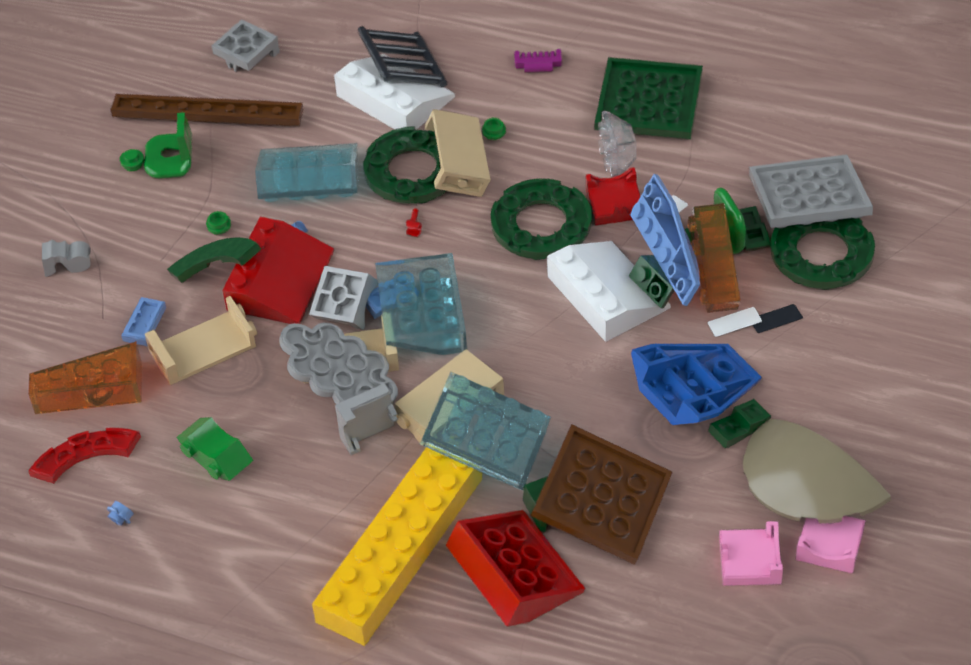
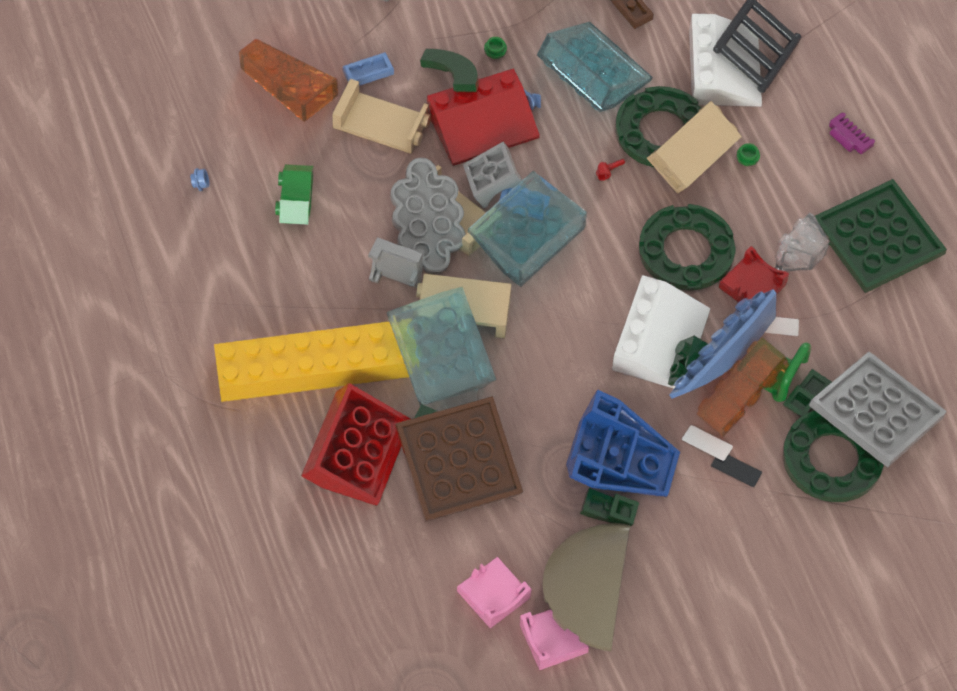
camera: 45 degrees right, 10 degrees up
red tile [28,428,141,484] -> none

